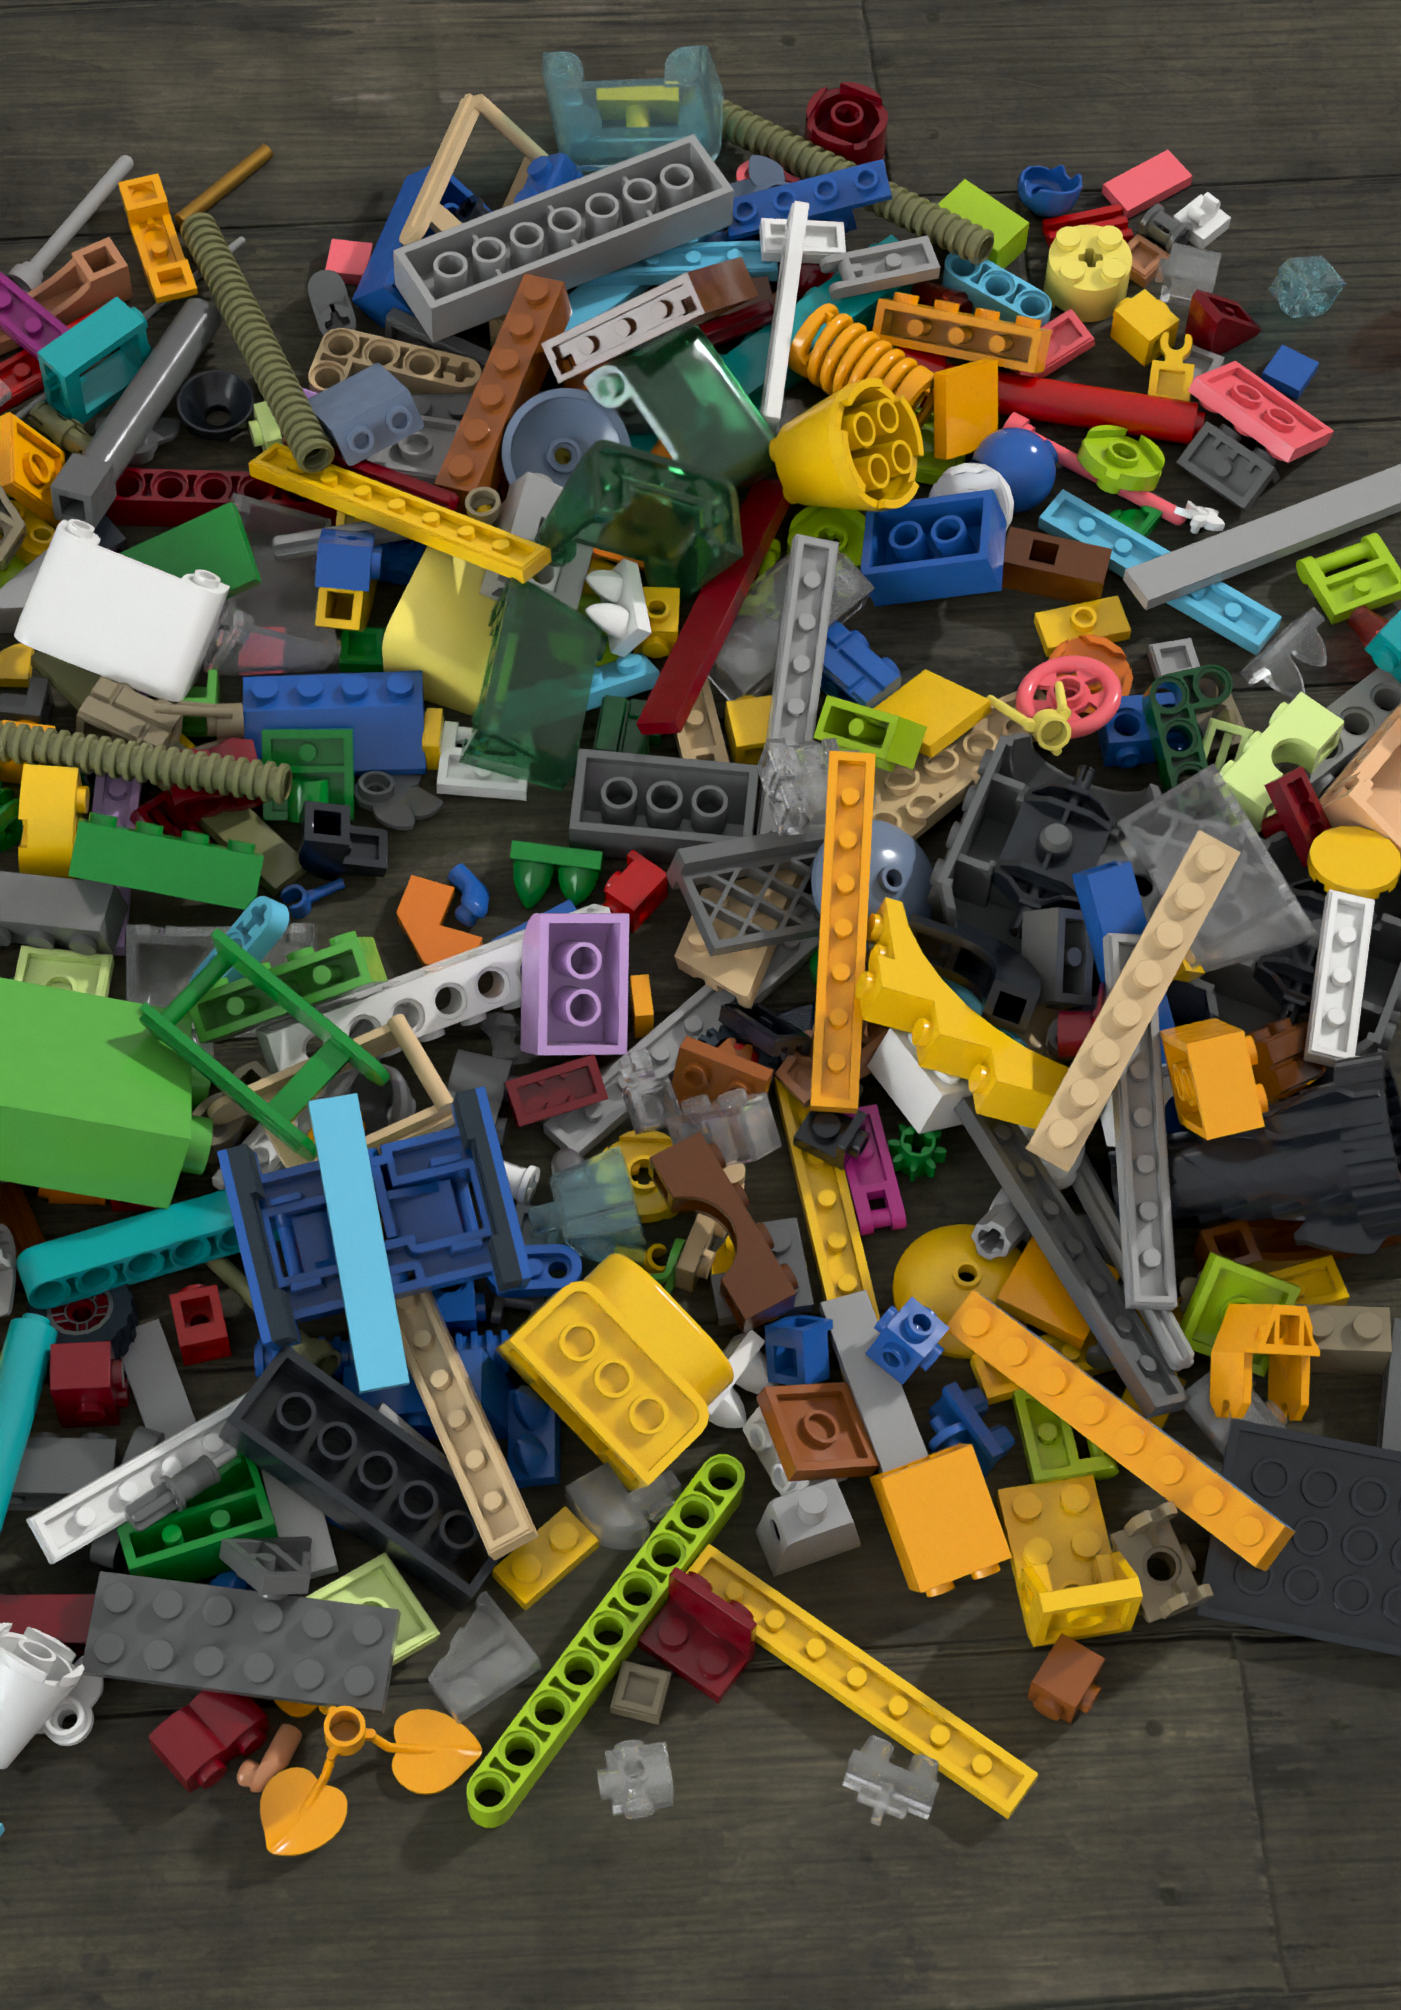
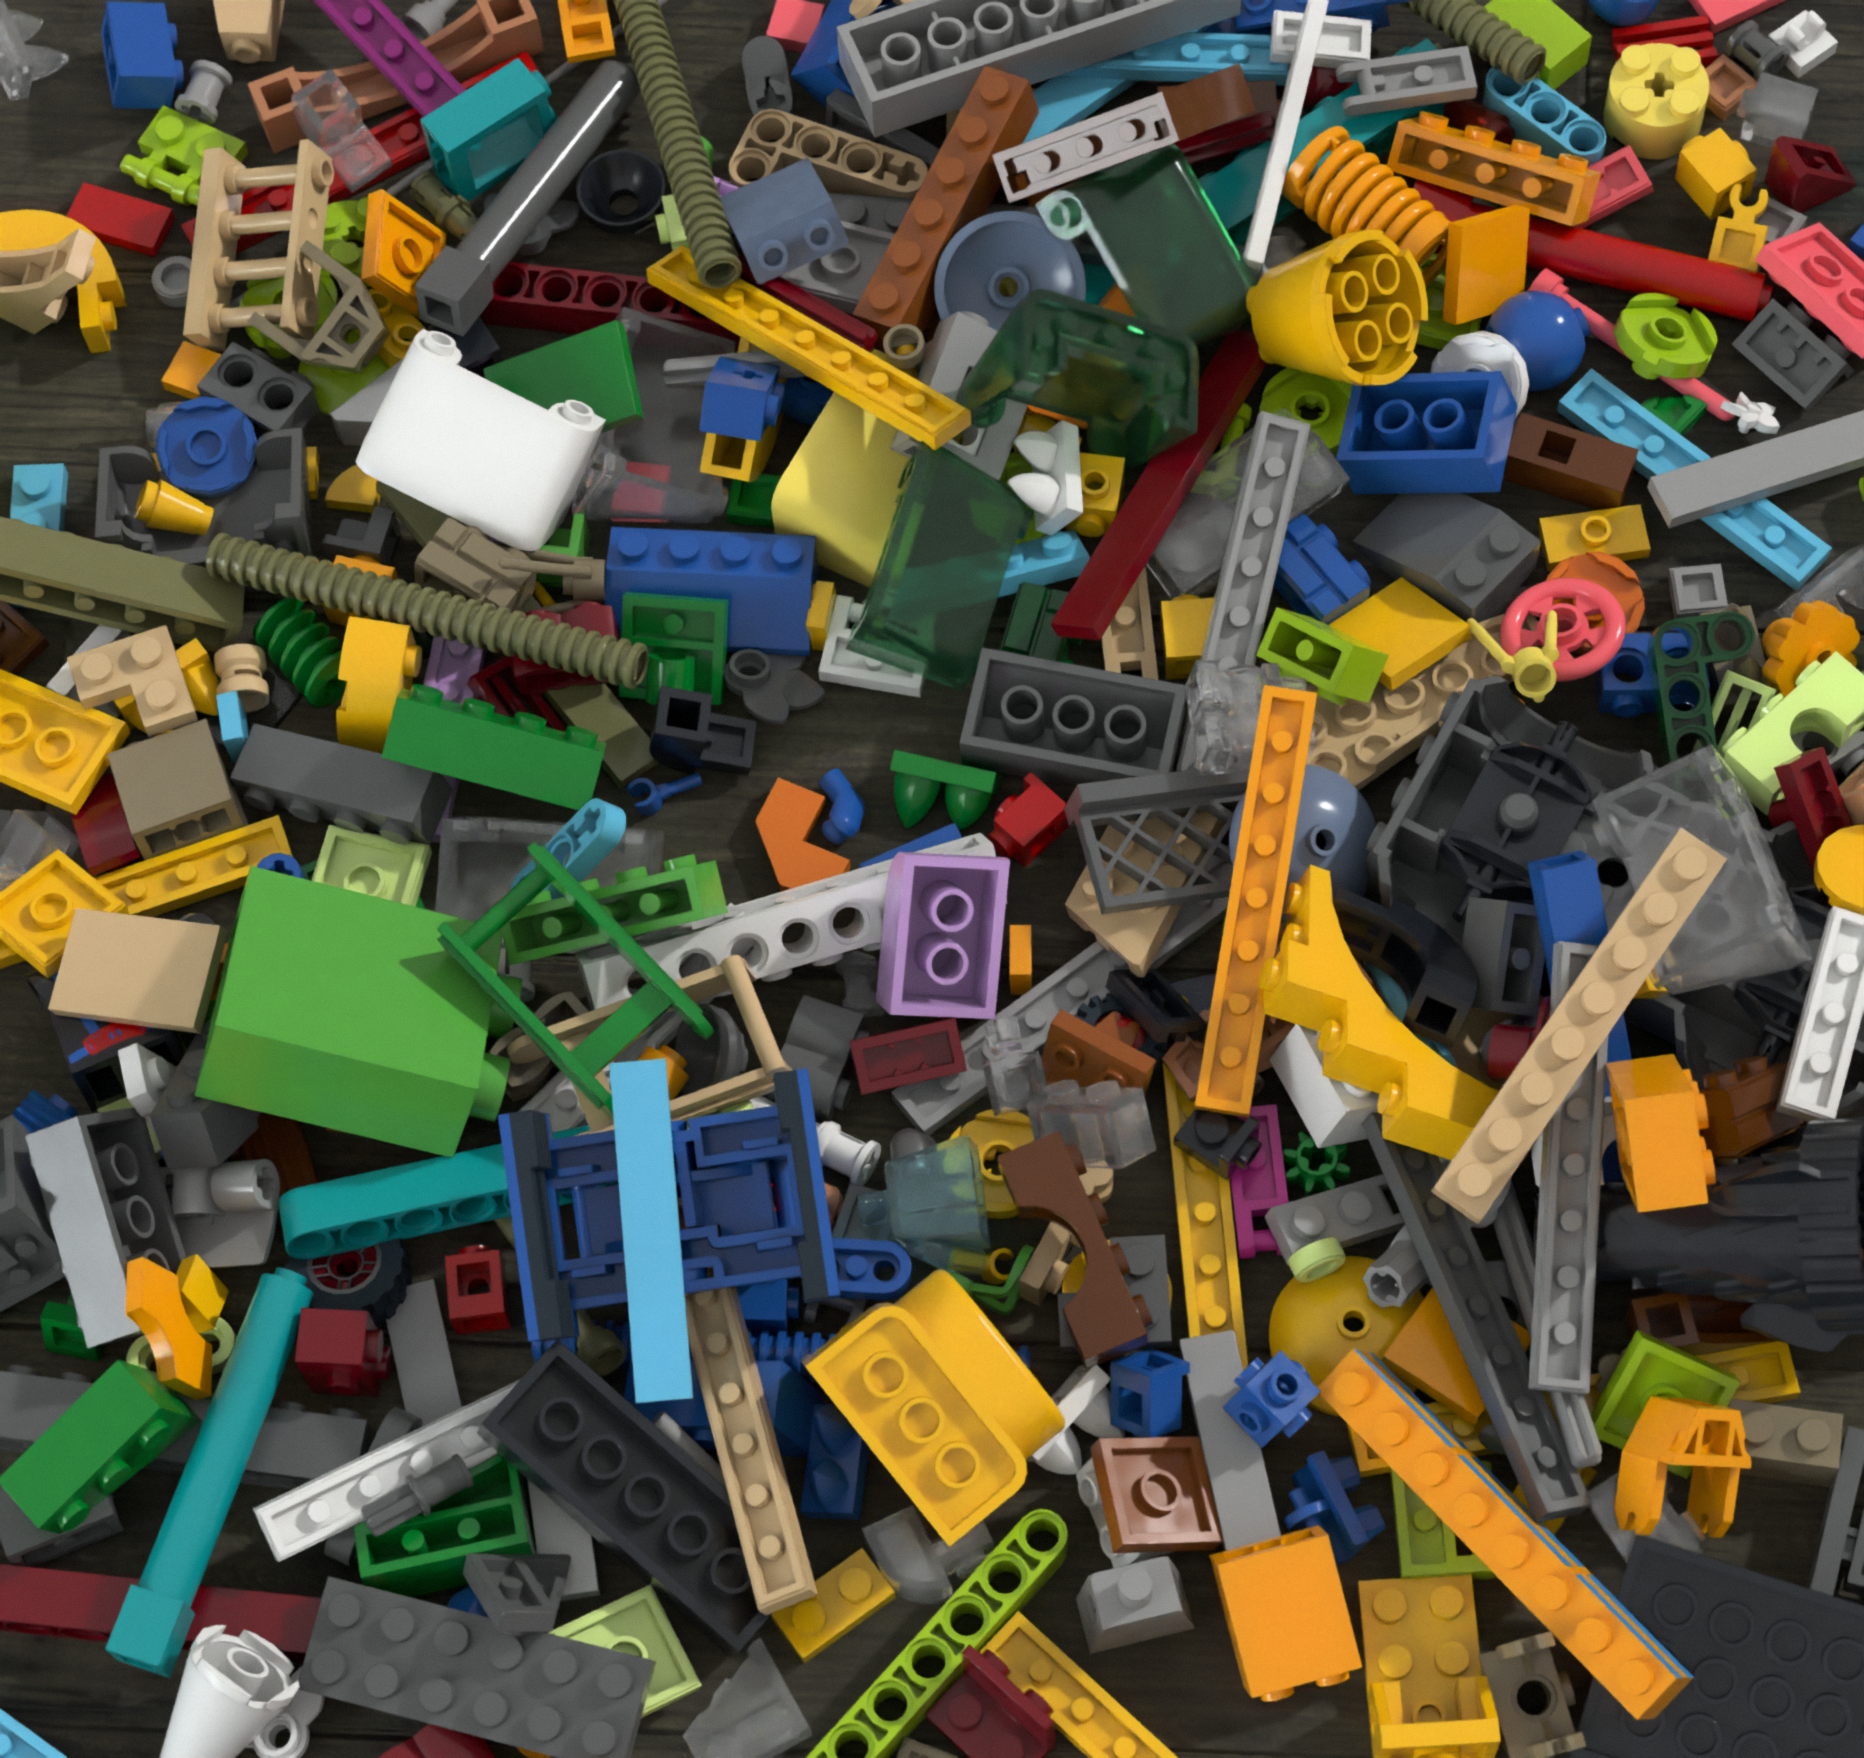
camera: 15 degrees right, 5 degrees up
none -> light grey hinge [1264,1174,1405,1265]
none -> yellowish green tile [1287,1237,1346,1283]
none -> dark grey slope [1352,493,1541,623]
none -> light orange plant [1762,600,1860,697]

